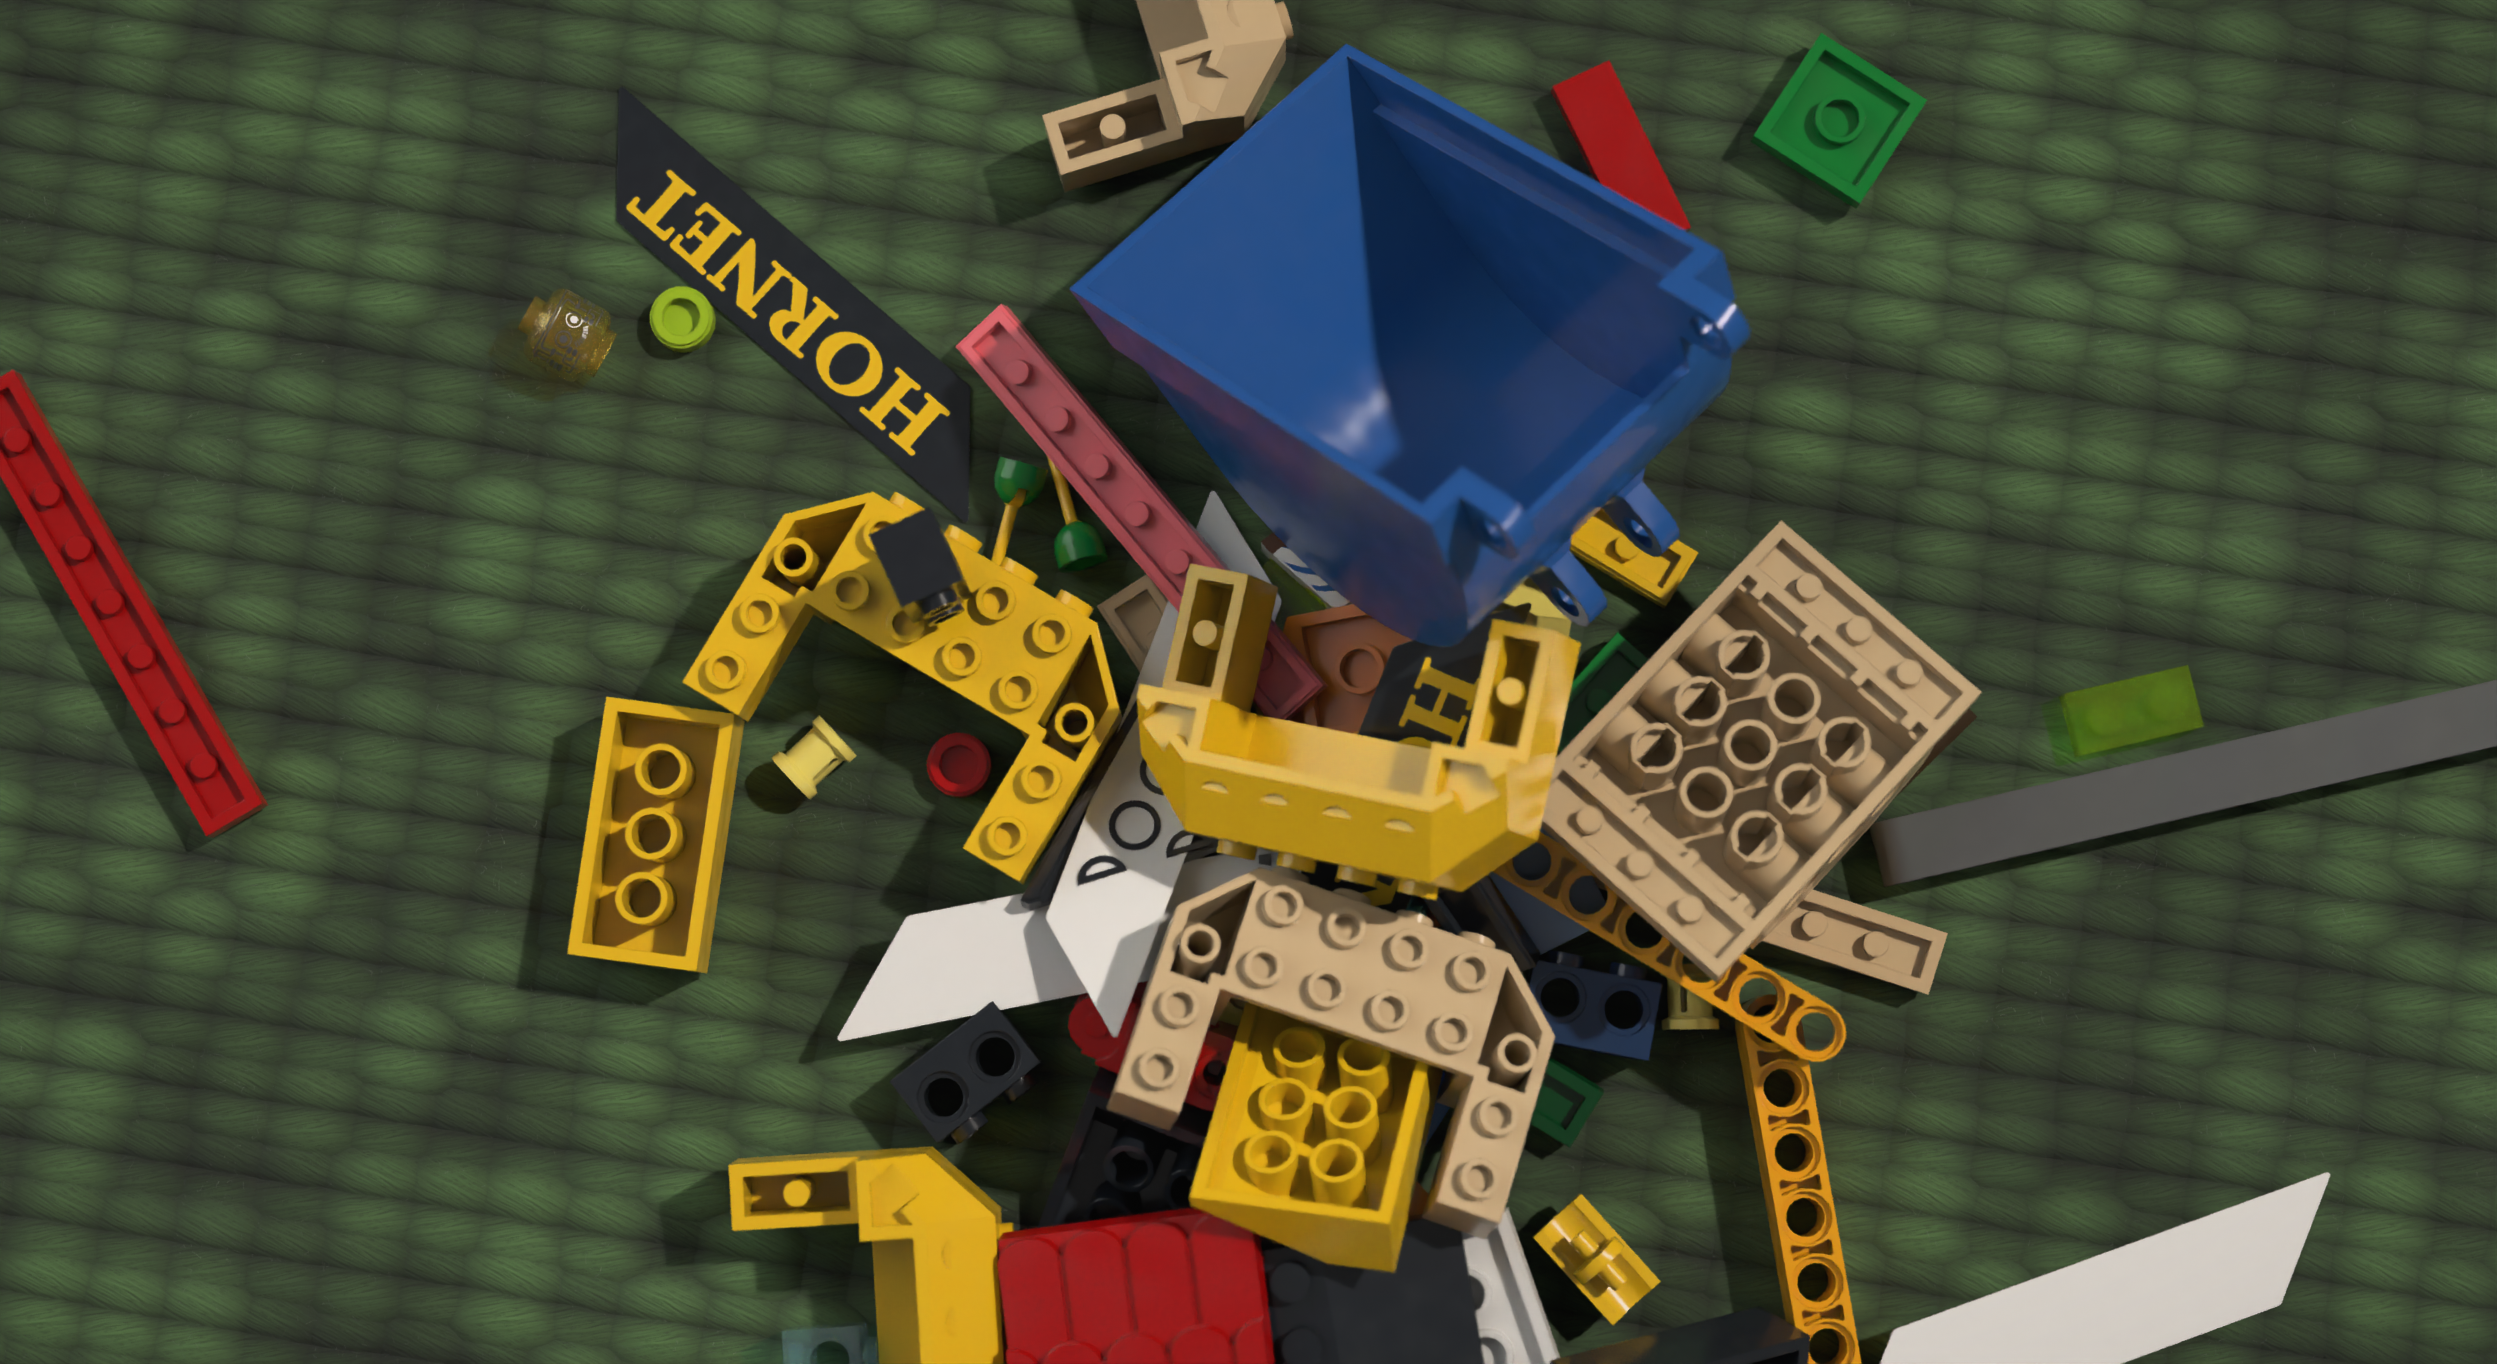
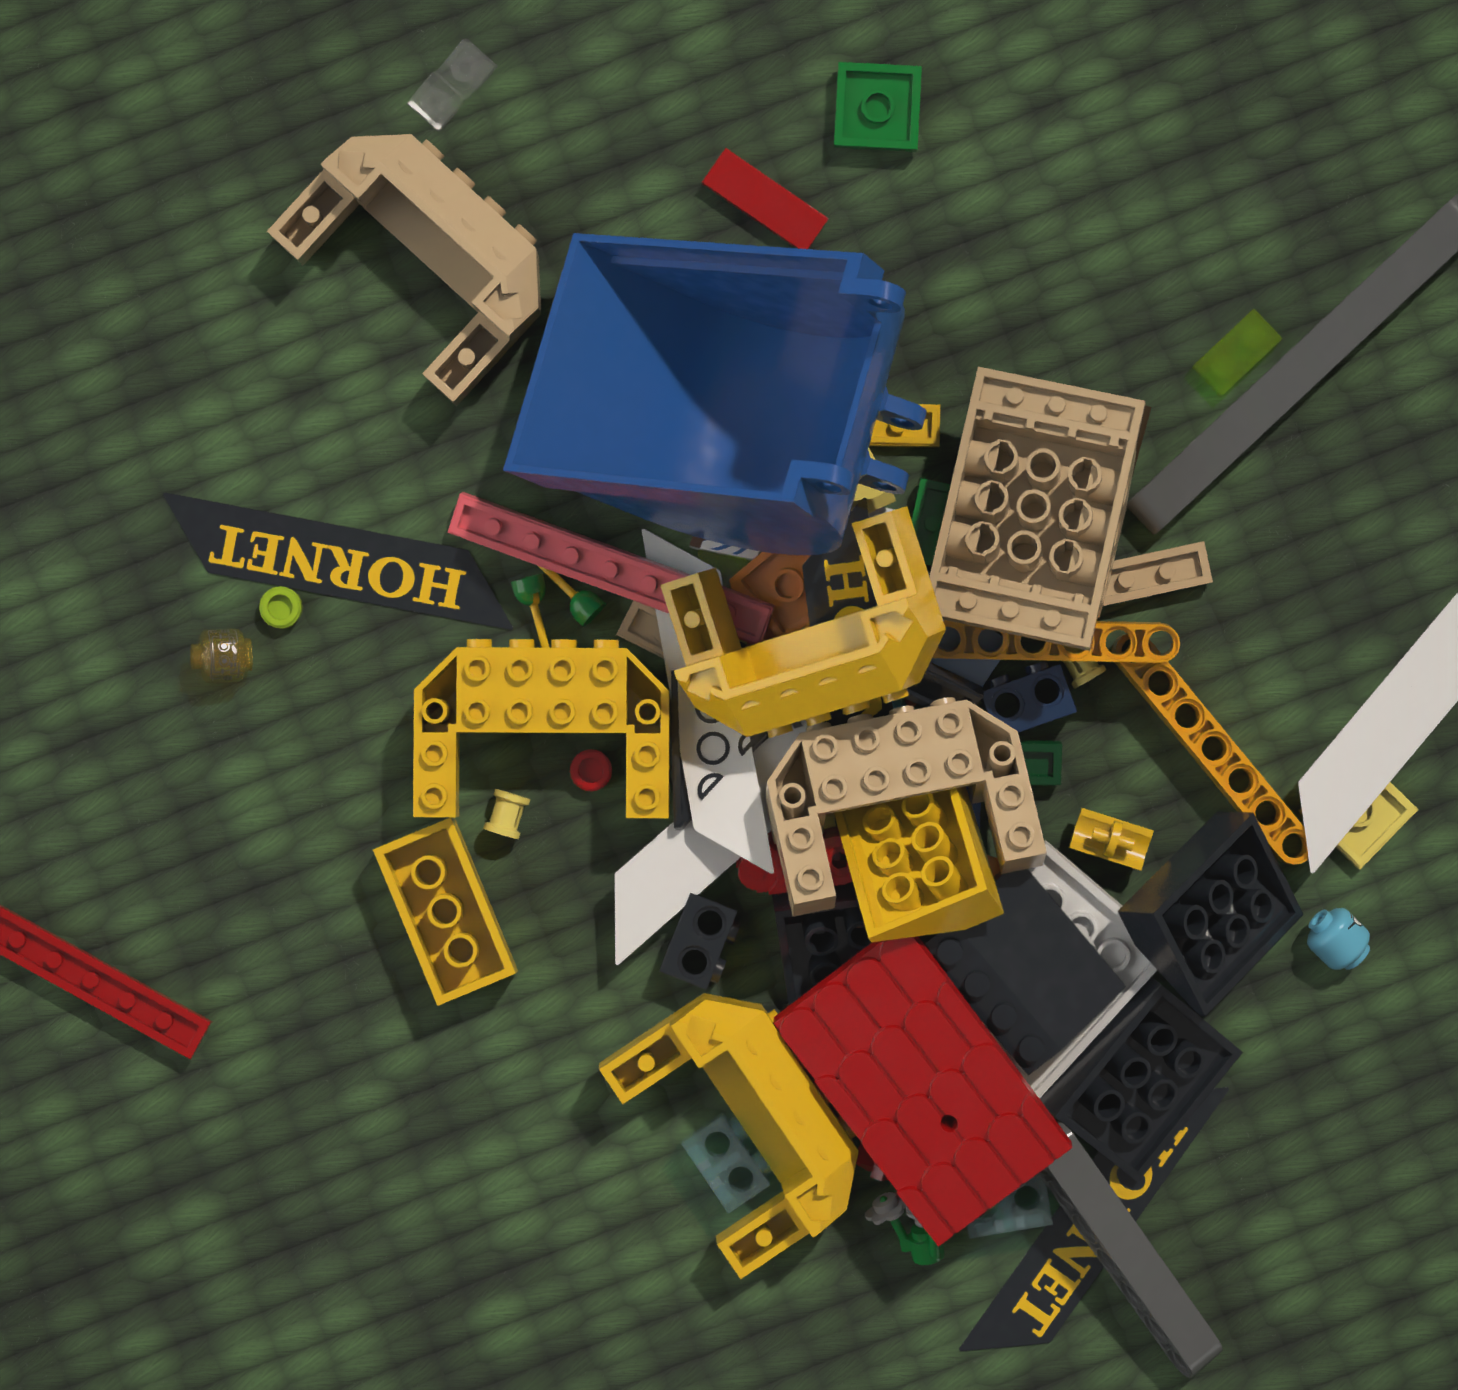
camera: 30 degrees left, 5 degrees up
black brick [868,507,973,627] -> none

